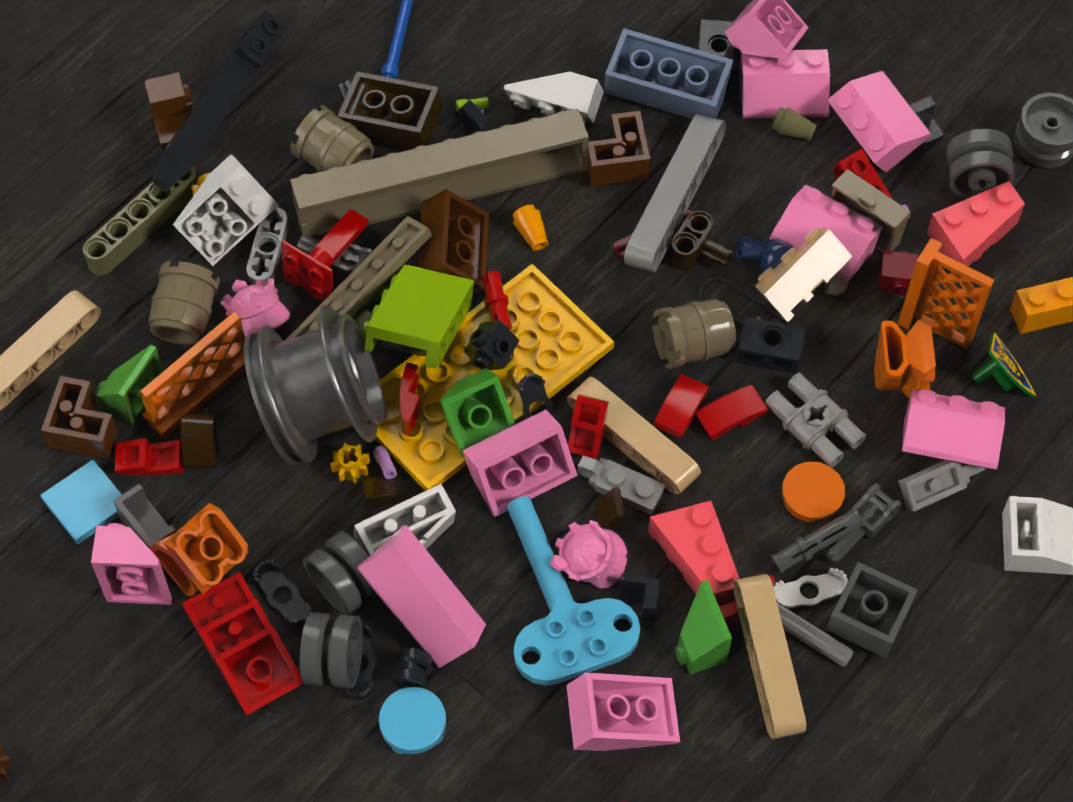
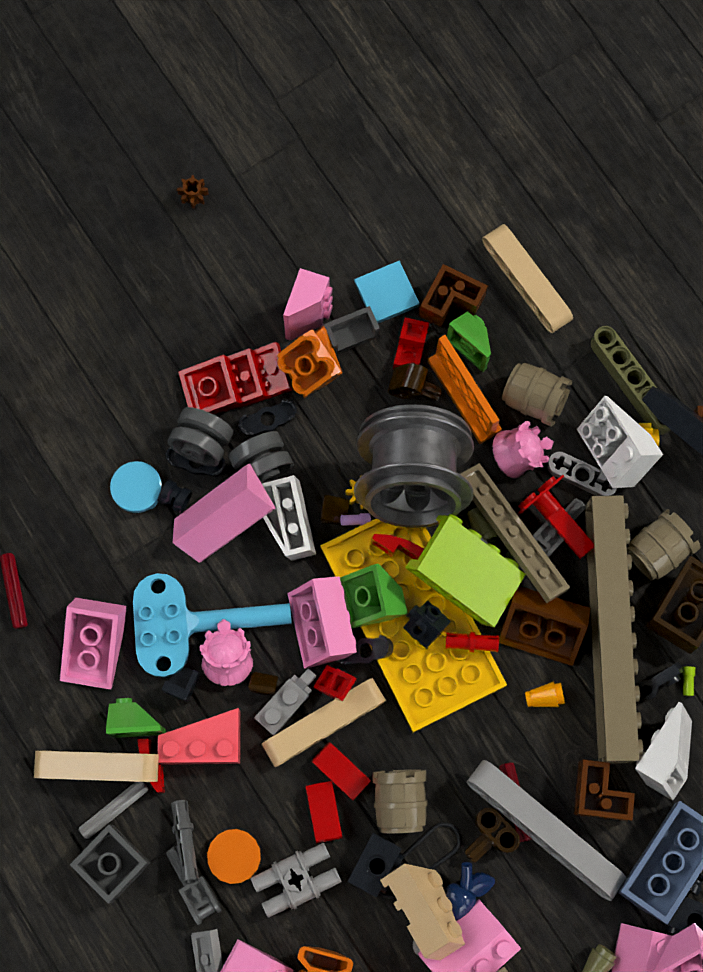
camera: 105 degrees right, 15 degrees up
white piece [773,568,848,609] -> none

